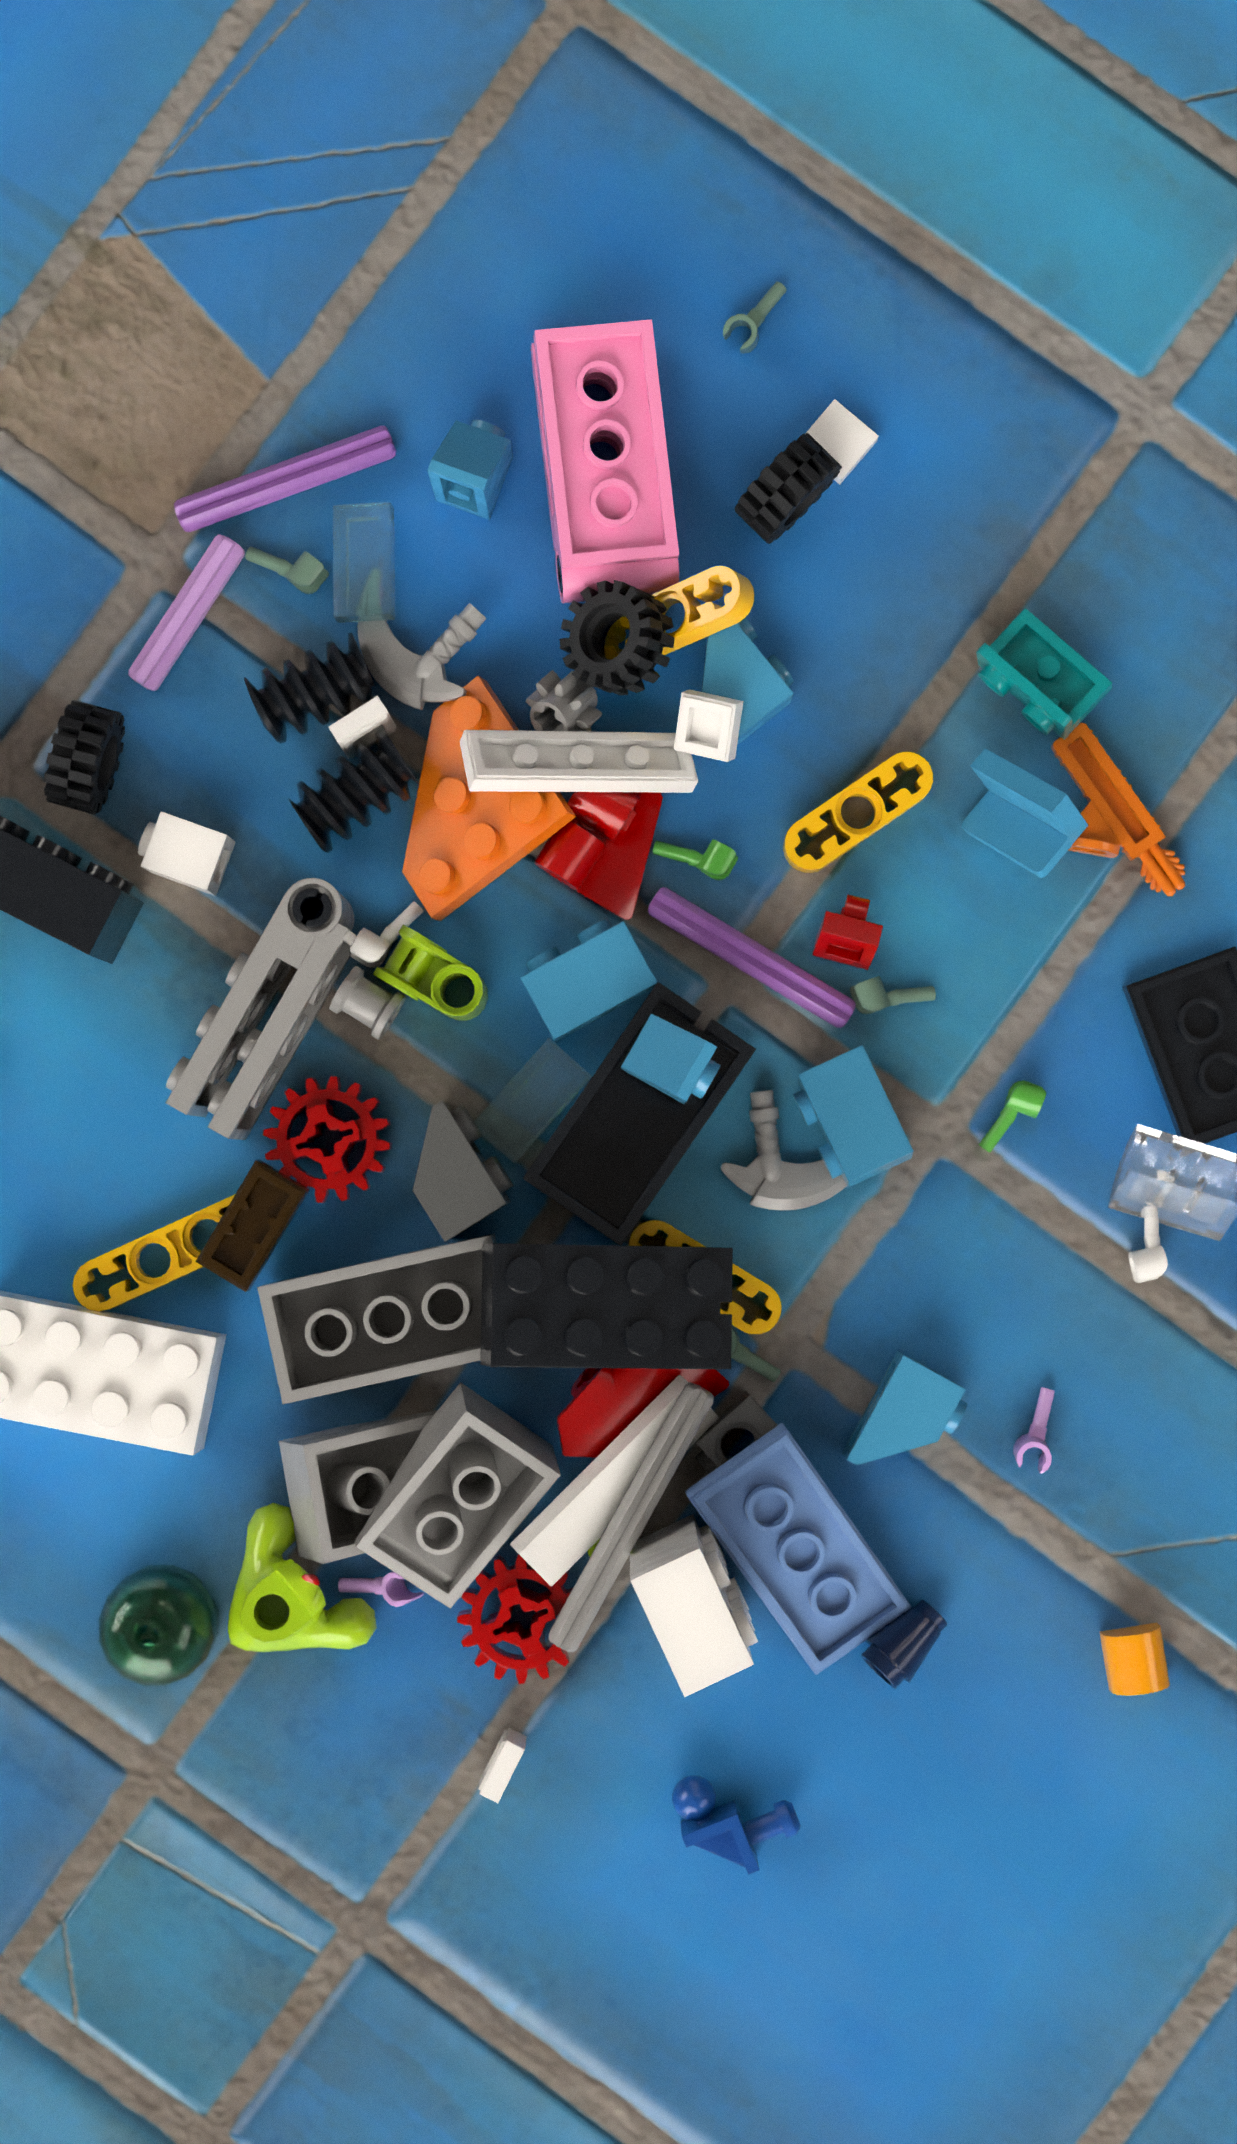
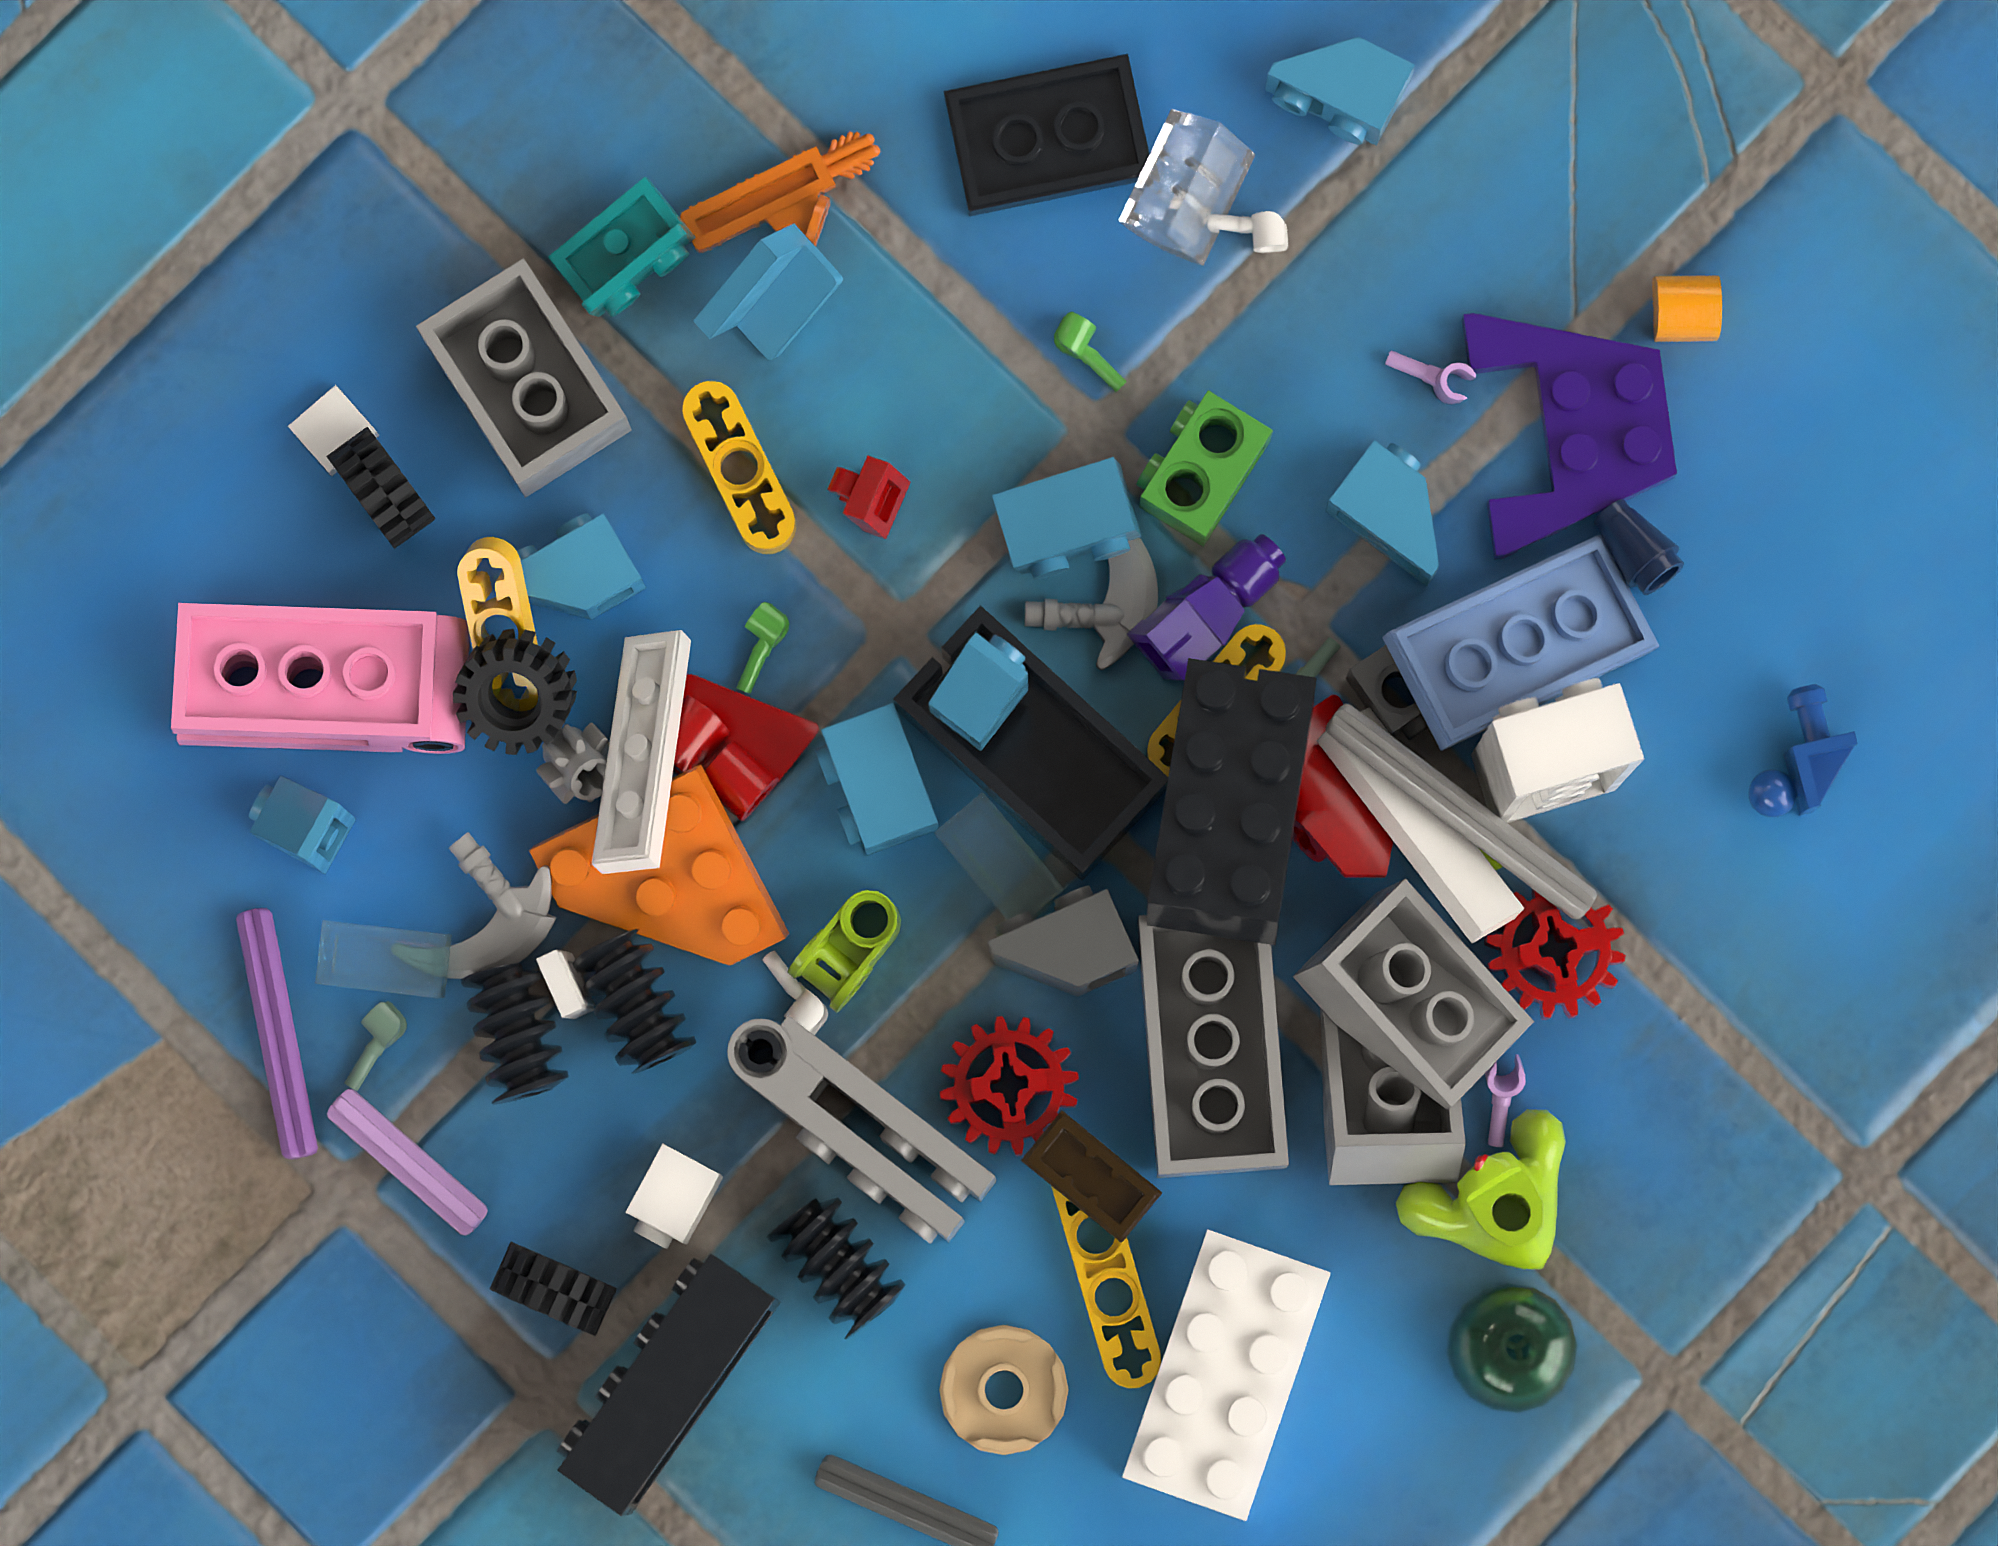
camera: 80 degrees left, 5 degrees down
light grey bush [329,966,406,1040] -> none
white tile [478,1728,527,1803] -> none
medium lavender axle [648,887,856,1028] -> none
white tile [674,689,744,762] -> none
sand green hand [723,281,787,354] -> none
sand green hand [850,976,936,1015] -> none
none -> light grey brick [416,258,632,498]
none -> black piece [767,1197,905,1340]
none -> tan tile [939,1325,1069,1455]
none -> dark purple piece [1127,534,1286,681]
none -> bright green brick [1136,390,1273,547]
none -> dark purple wing [1462,313,1677,560]

